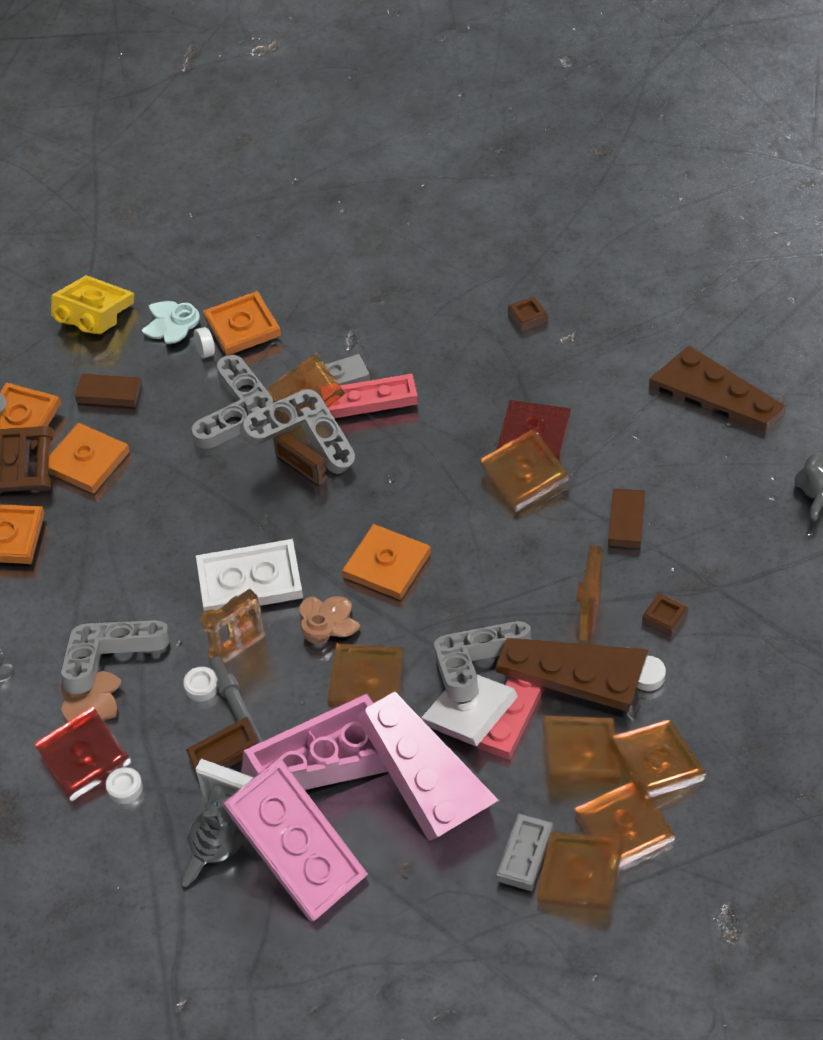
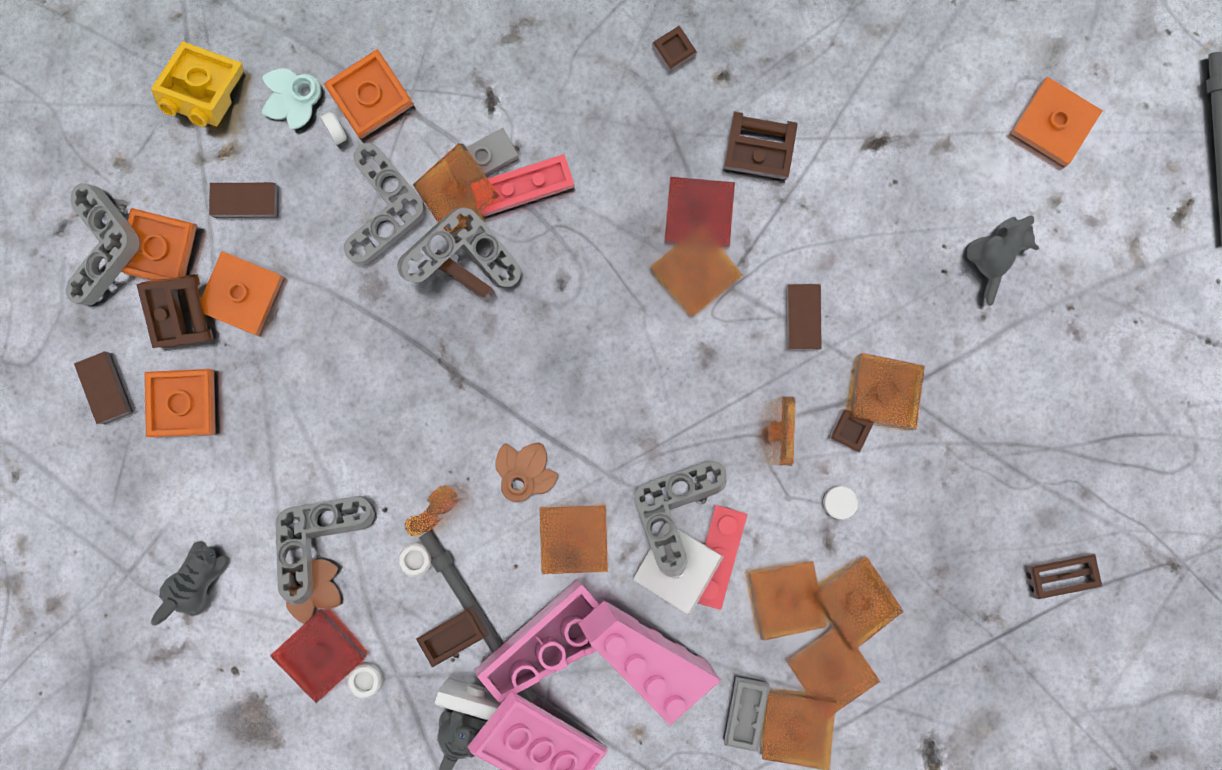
camera: 10 degrees left, 35 degrees up
white plate [196,539,303,615] -> none
orange plate [342,524,431,600] -> none
reddish brown wing [496,638,649,712] -> none
reddish brown wing [649,345,786,432] -> none
none -> reddish brown plate [723,111,798,180]
none -> clear orange plate [849,353,925,431]

